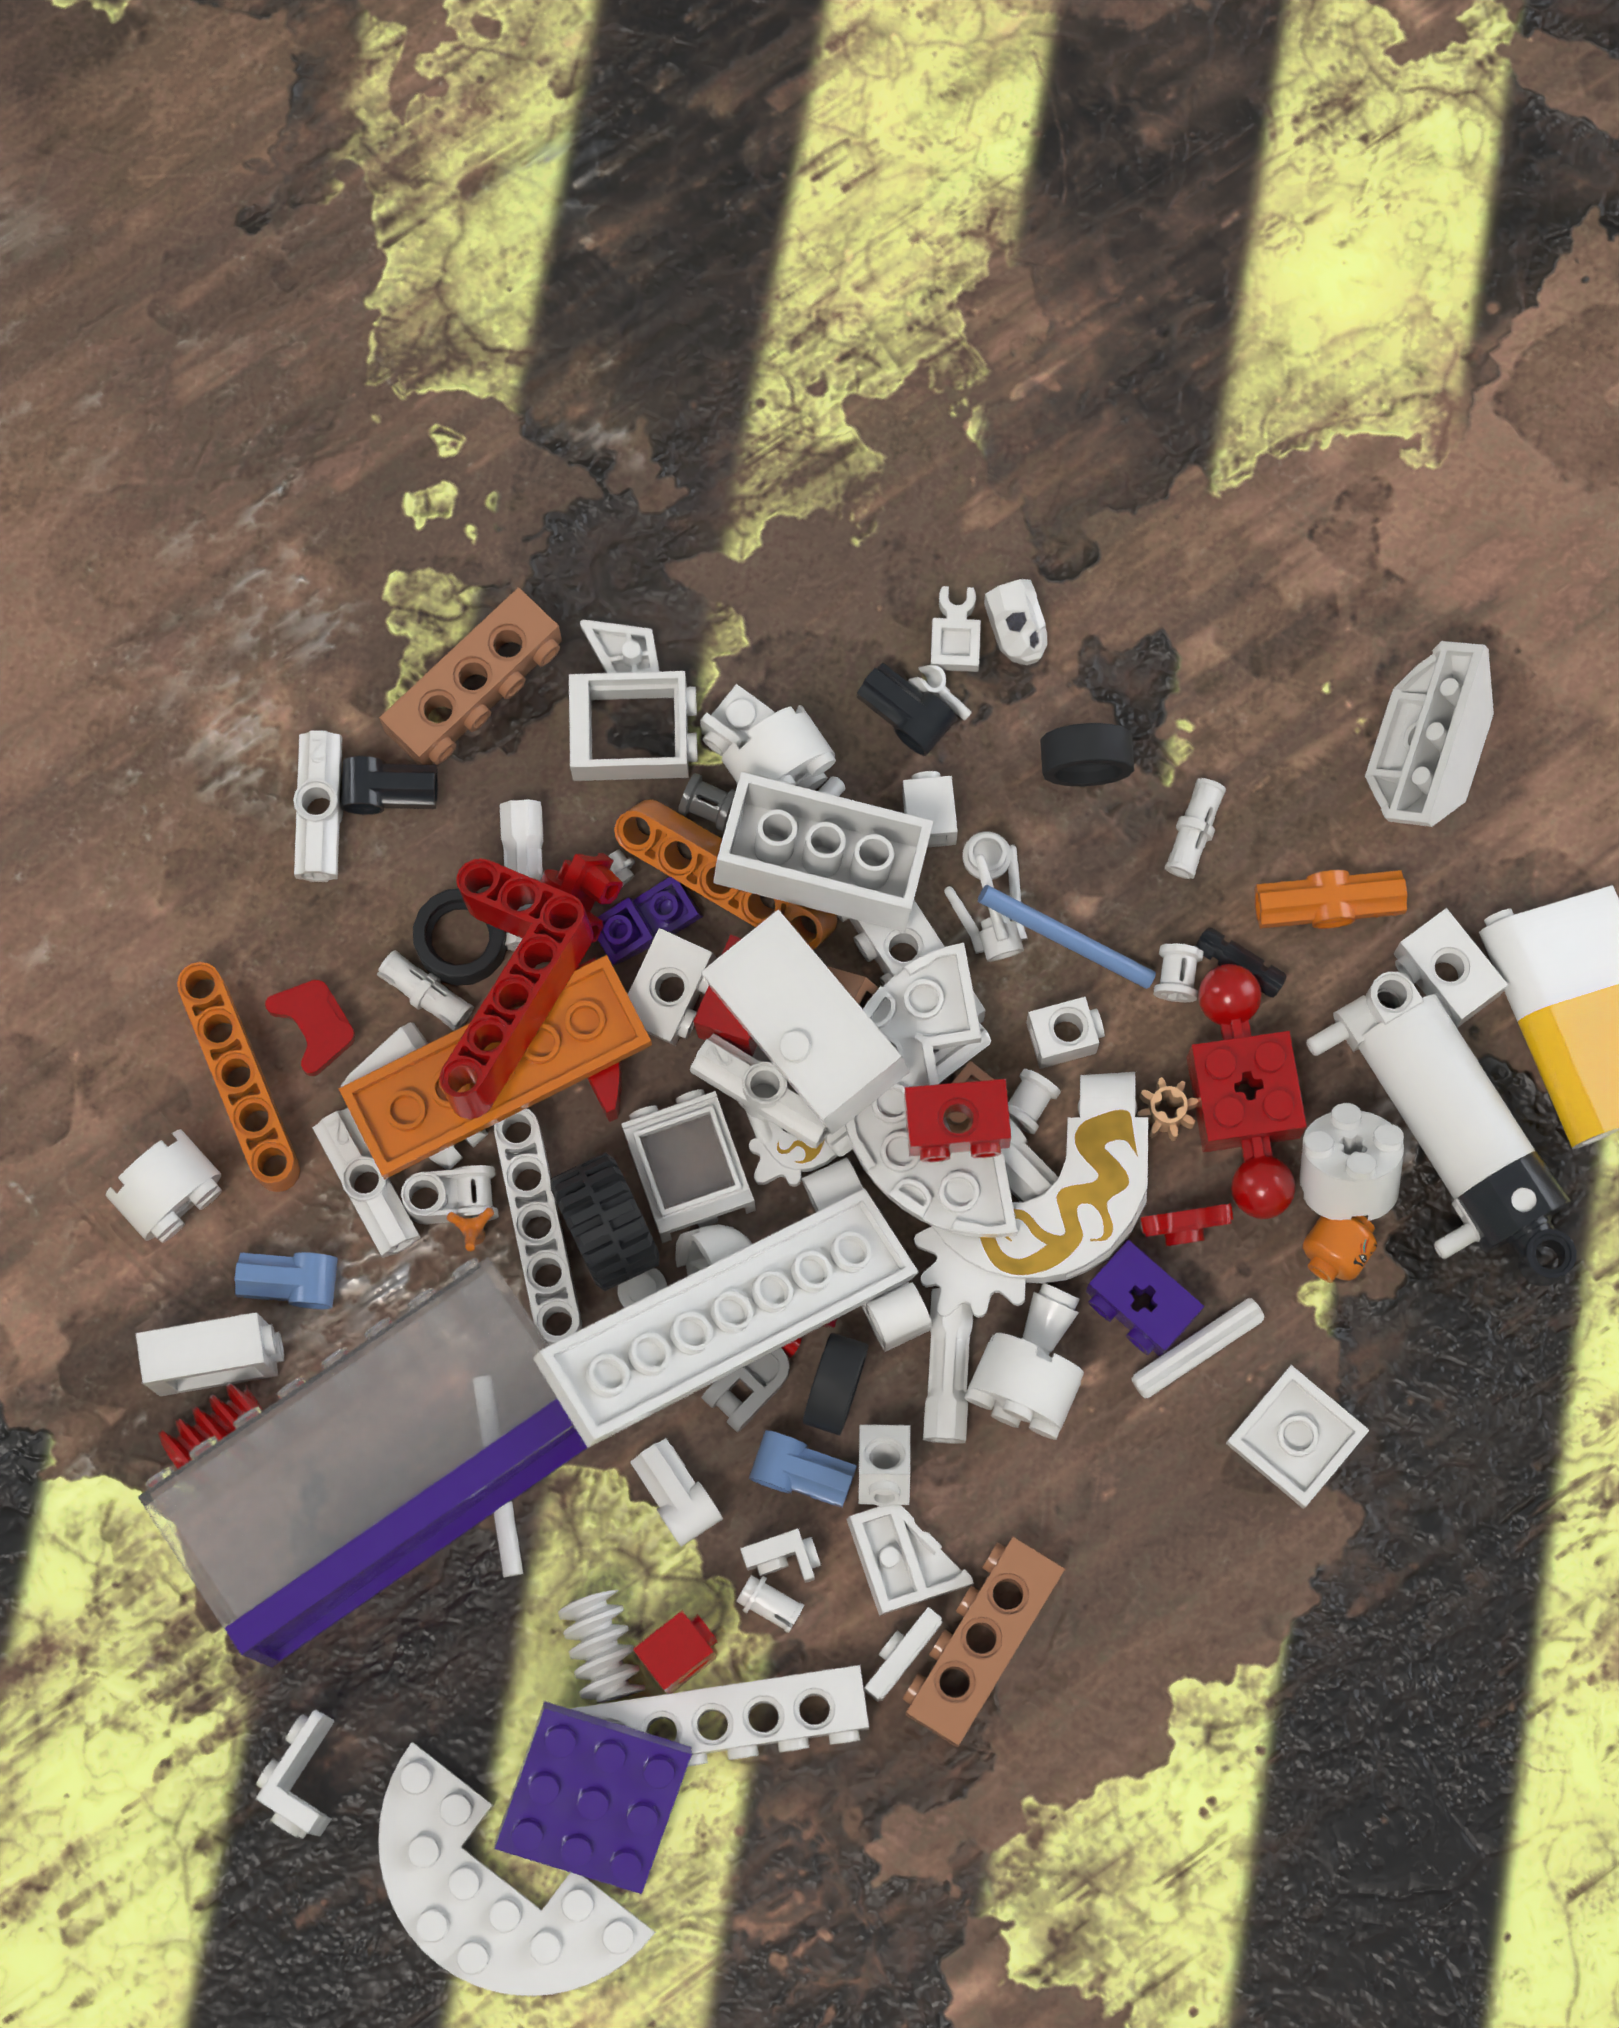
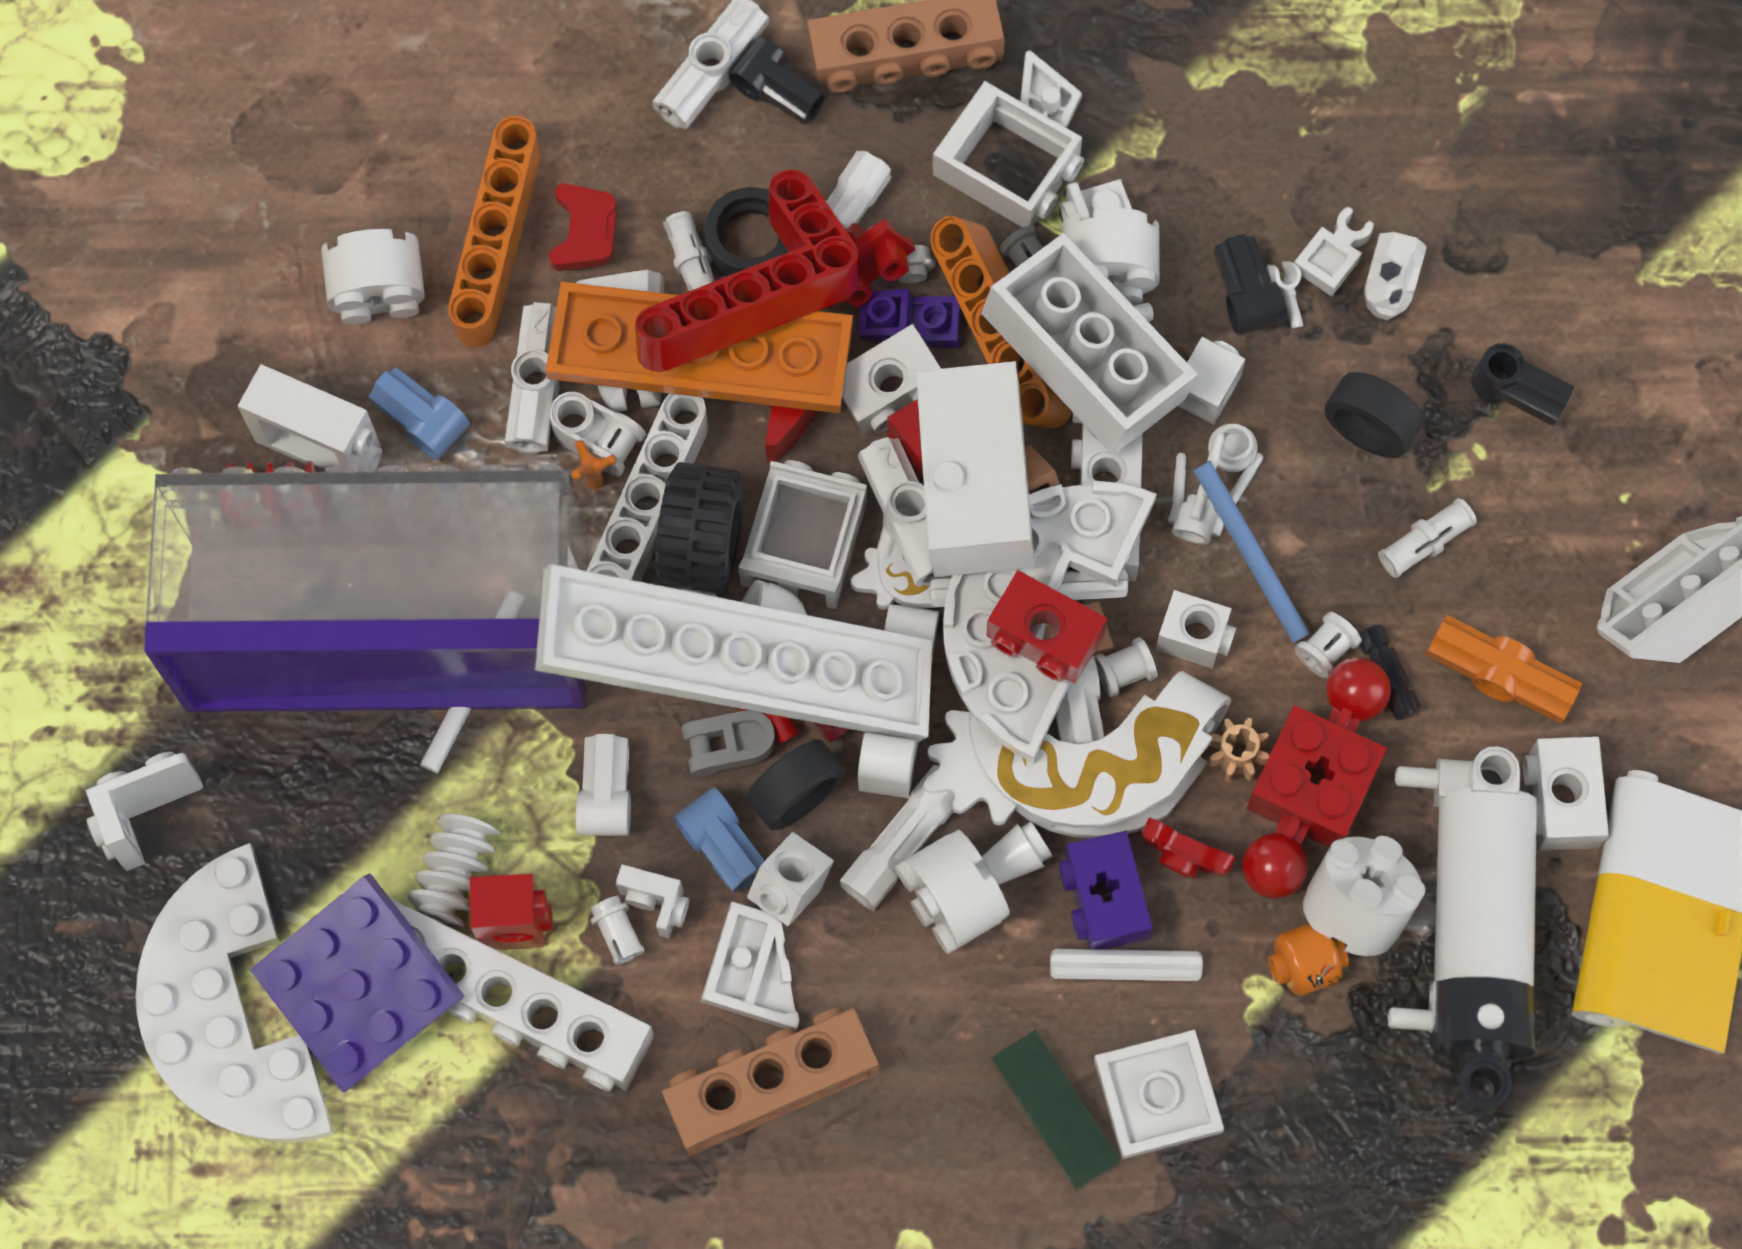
camera: 35 degrees right, 5 degrees down
white plate [864,1607,942,1702] -> none
none -> clear green plate [991,1030,1120,1192]
none -> black piece [1471,343,1575,426]

